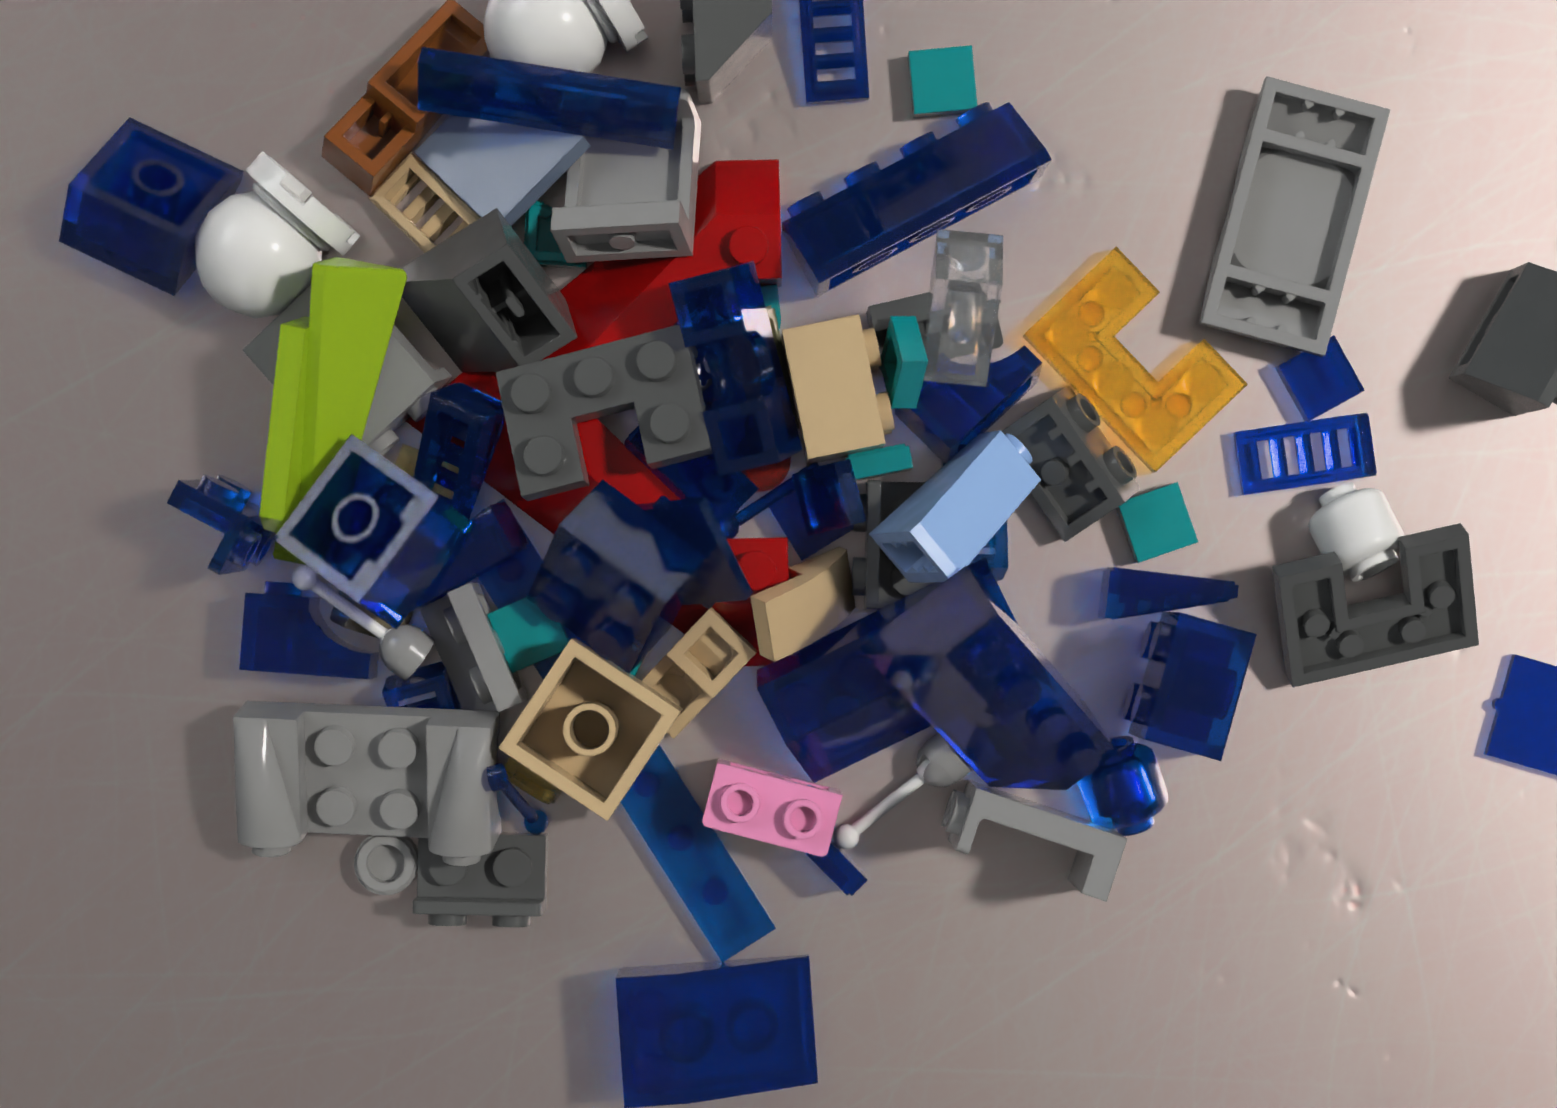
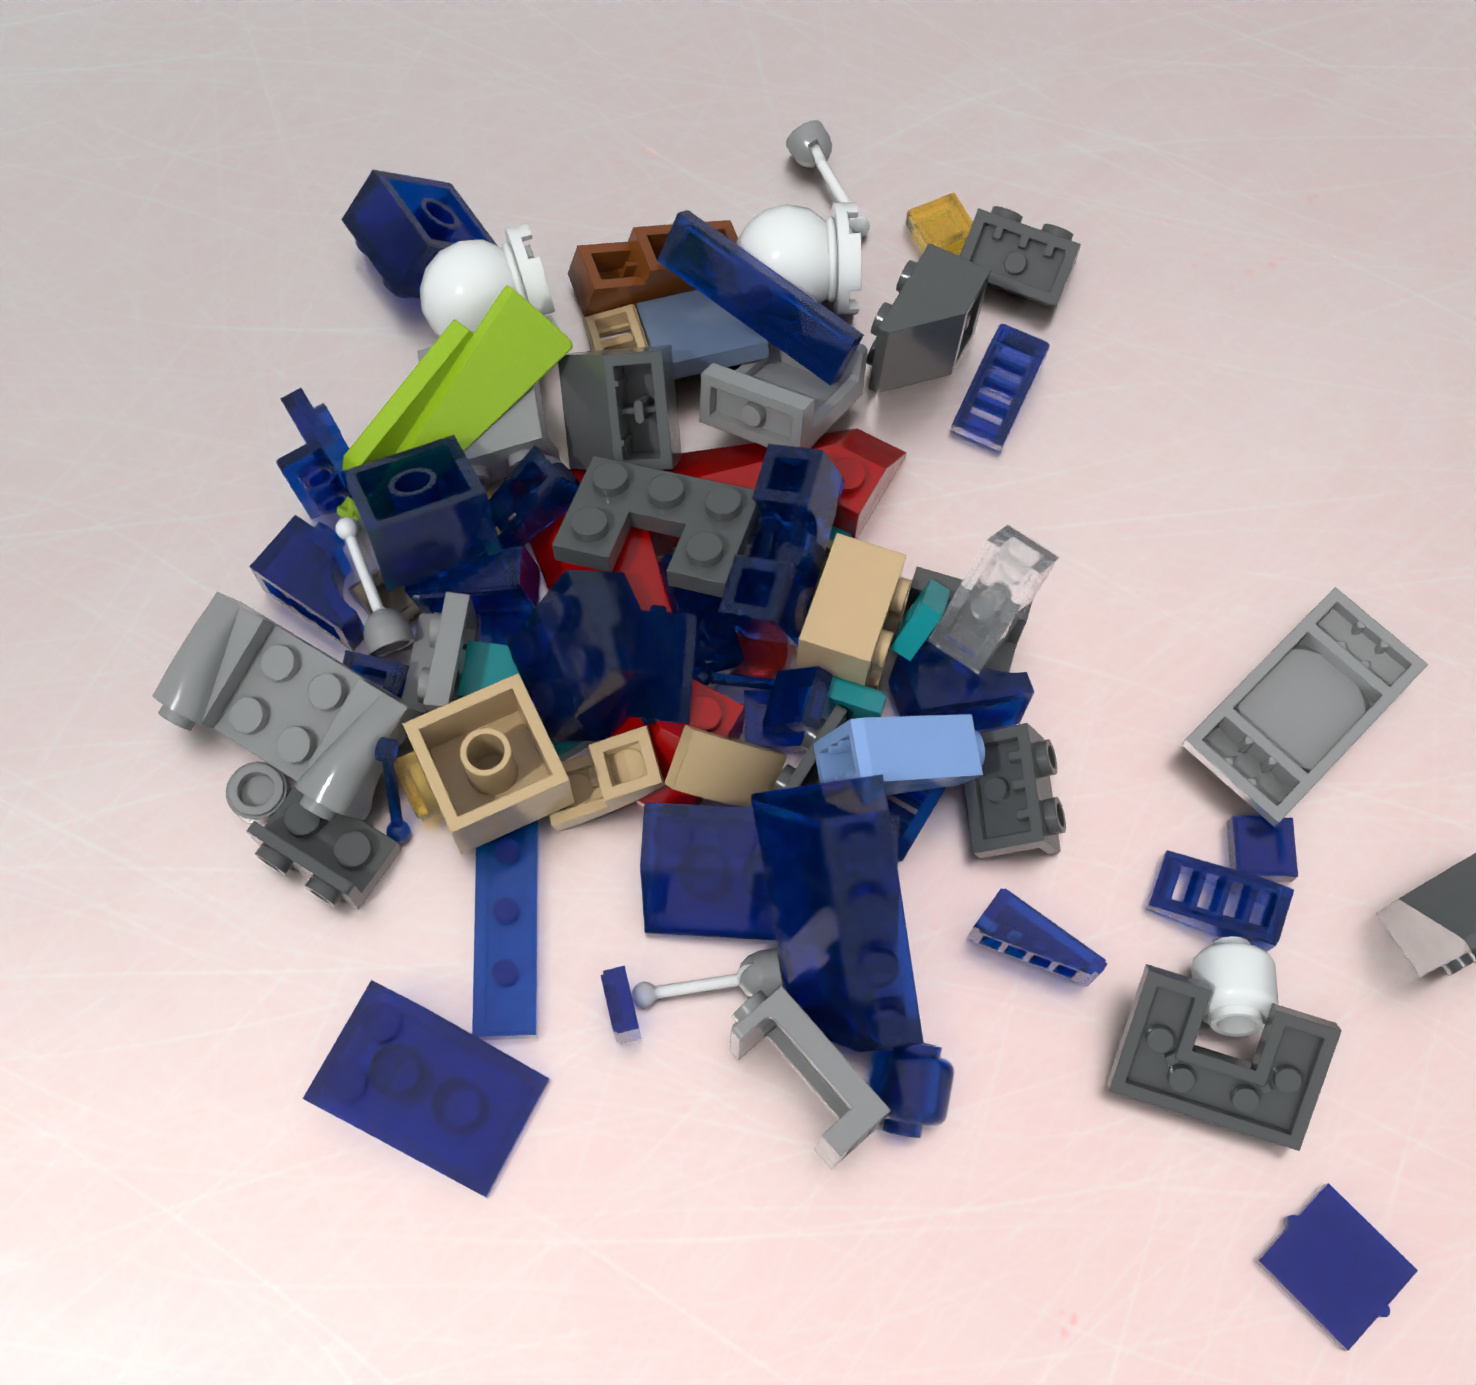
camera: 35 degrees right, 20 degrees down
teal tile [524,201,587,270] -> none
bright pink bracket [702,758,843,857] -> none
clear blue slope [782,102,1052,297] -> none
teal tile [908,45,978,118] -> none
clear yellow plate [1023,246,1248,473] -> none
teal tile [1117,482,1198,563] -> none
clear blue brick [1123,612,1257,761] -> none

